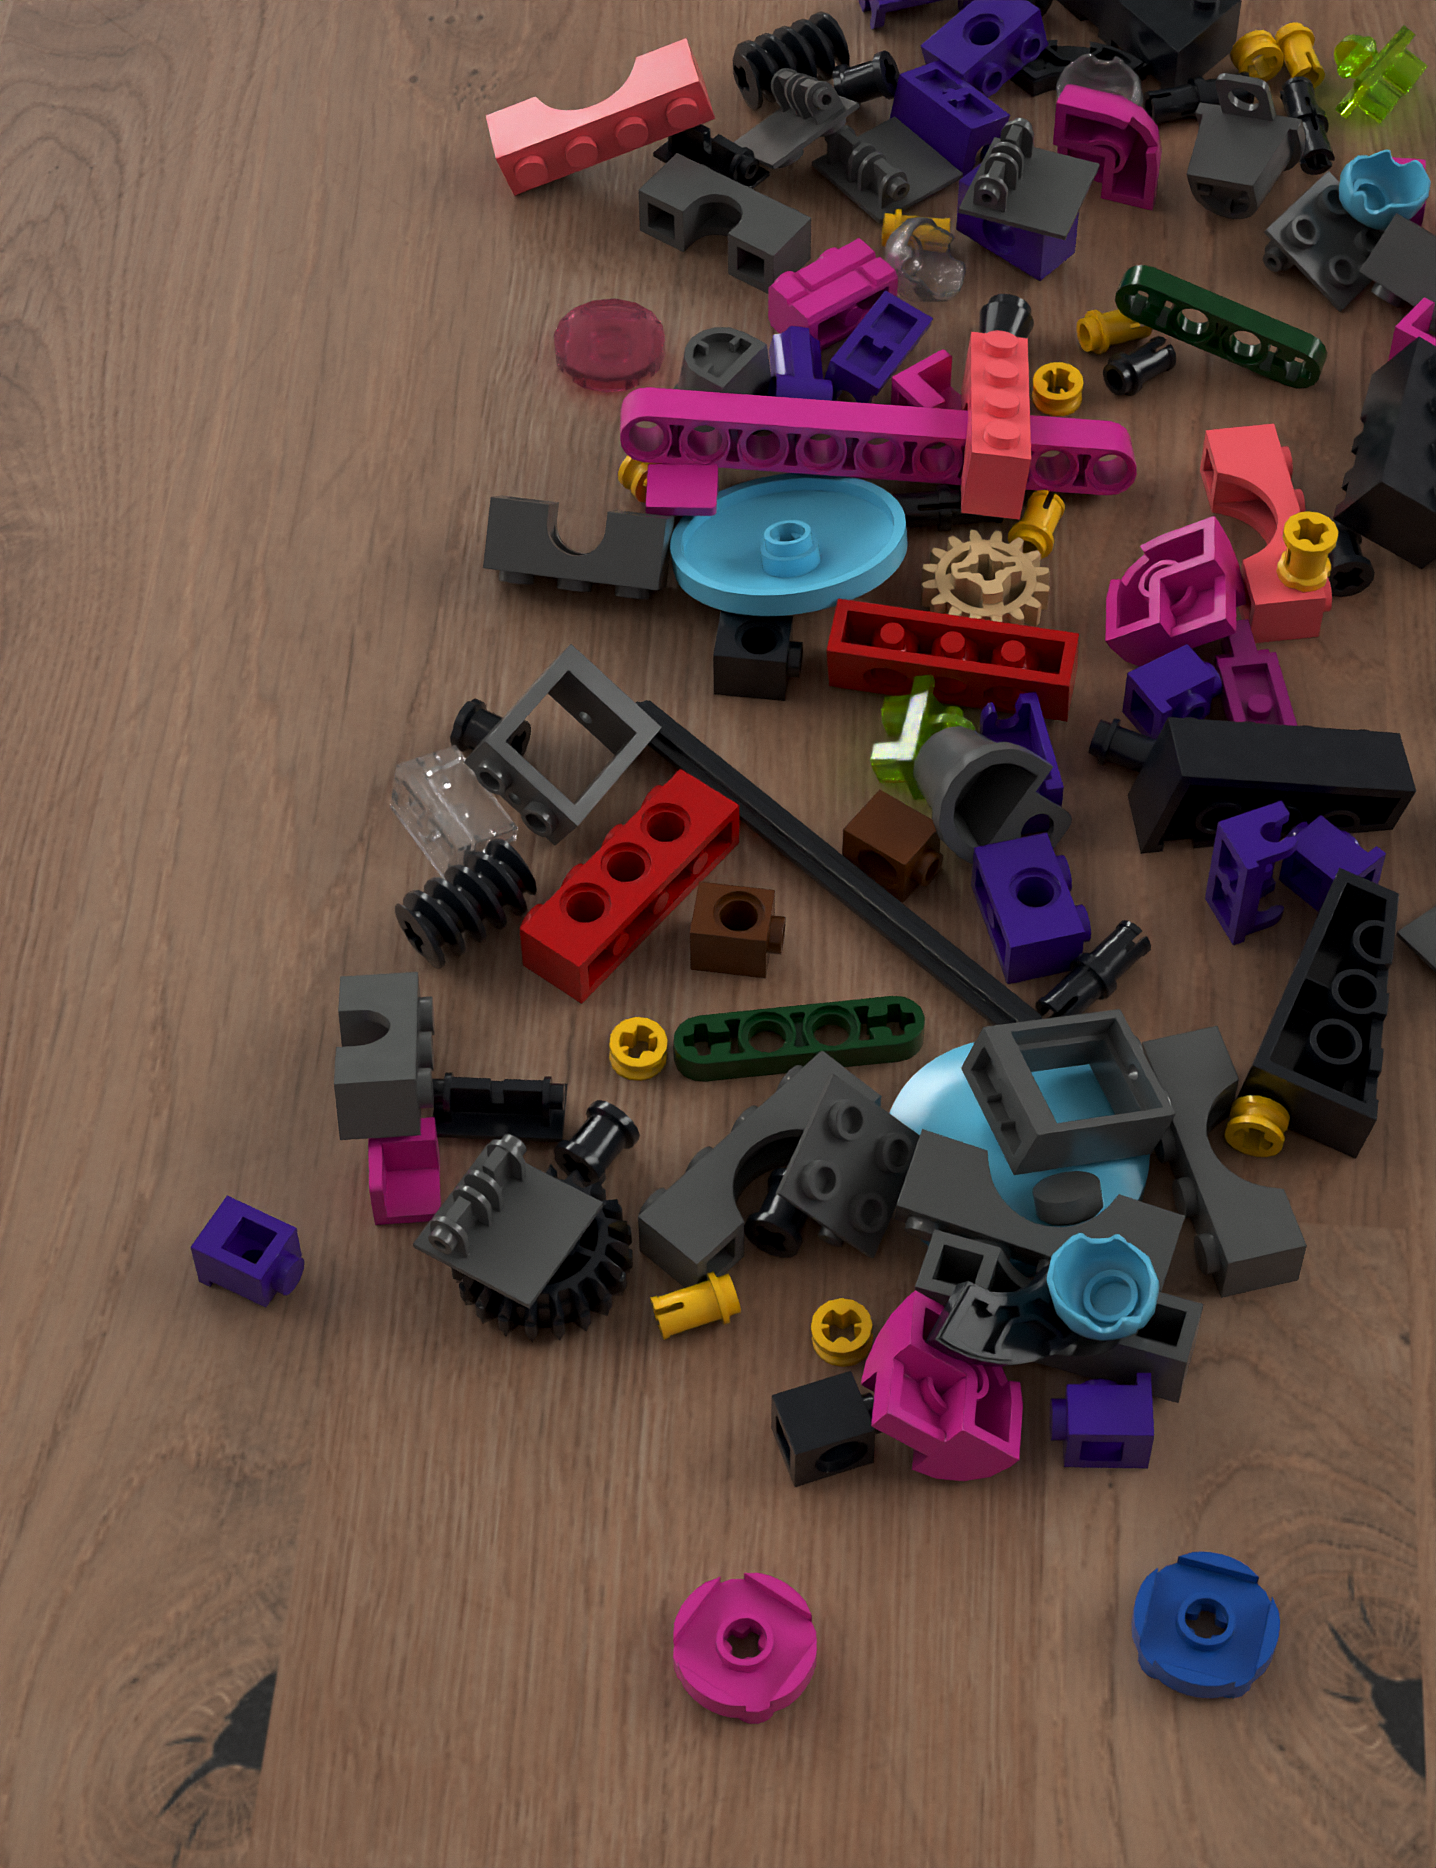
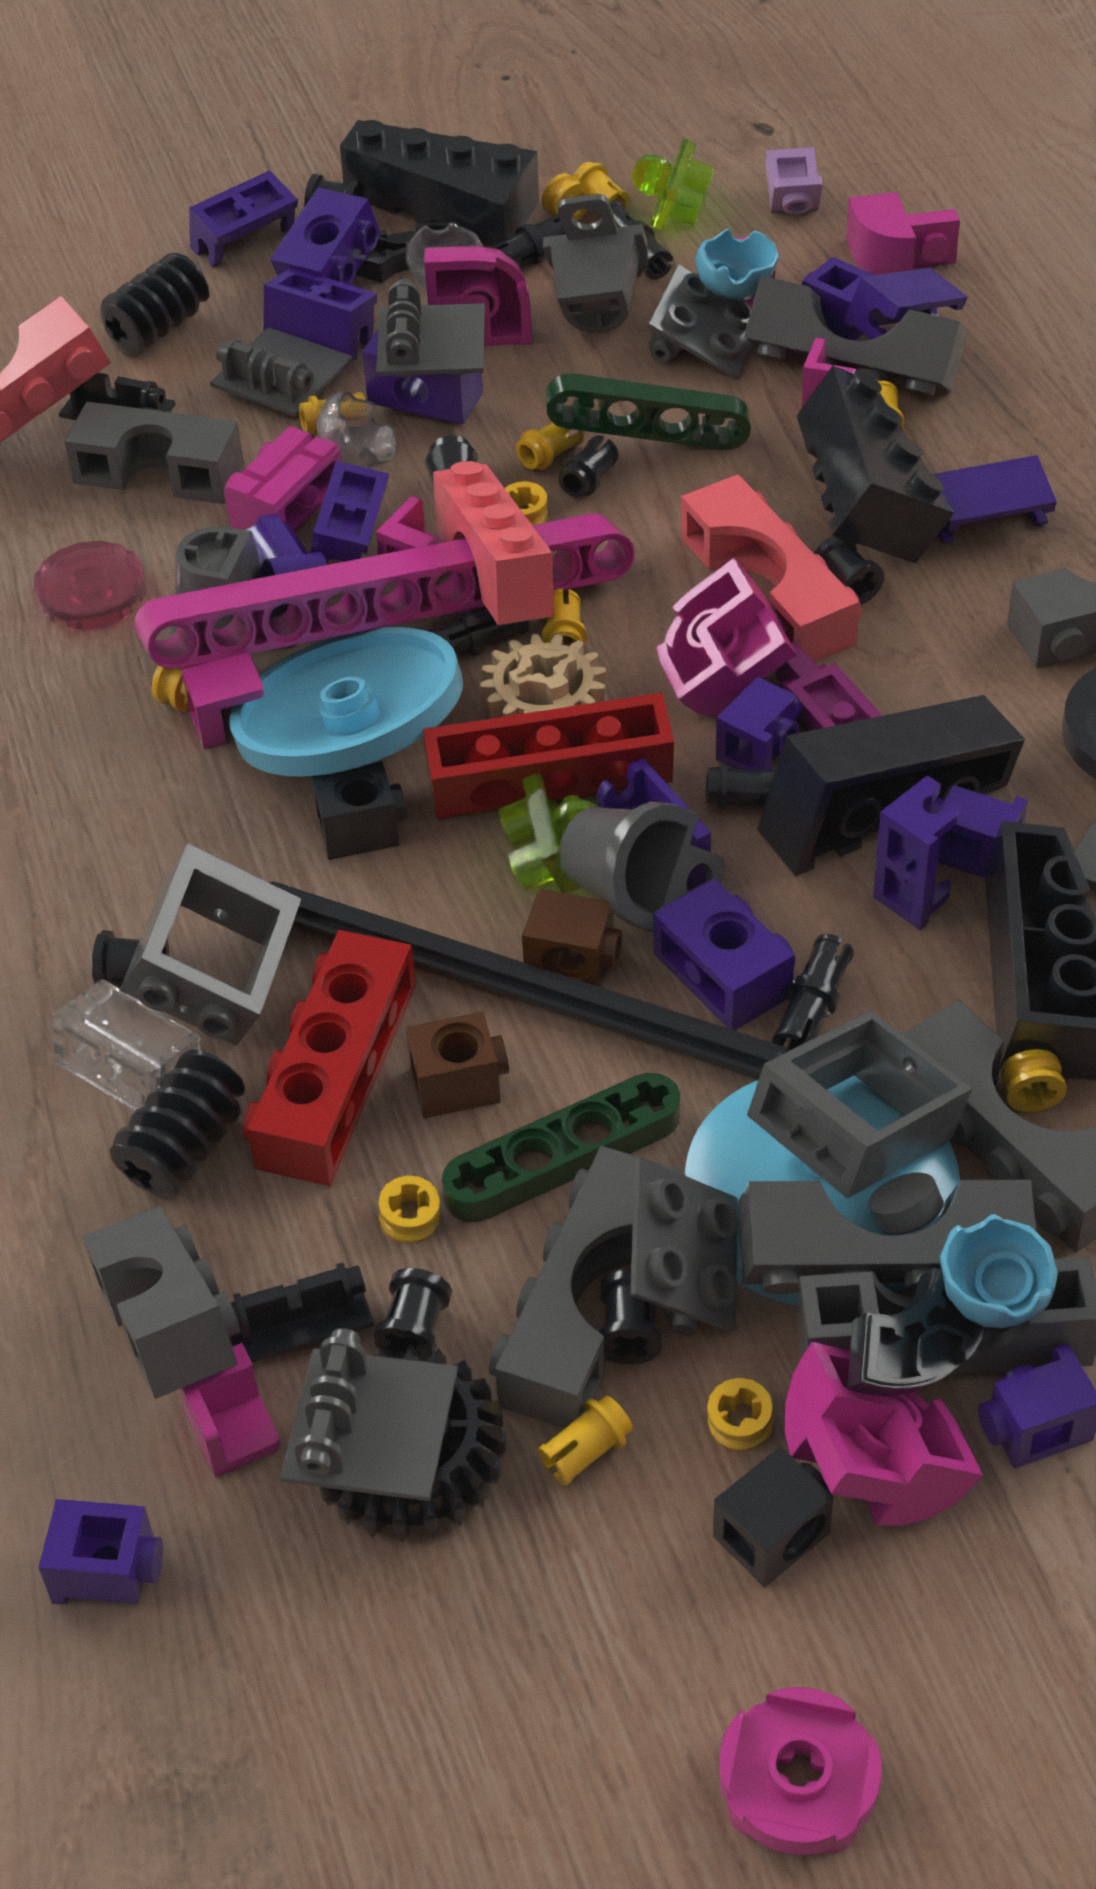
camera: 20 degrees left, 5 degrees down
dark grey arch [483,495,674,599] -> none
dark grey hinge [734,68,860,170] -> none
black bush [833,50,900,111] -> none
yellow bush [1276,511,1338,592] -> none

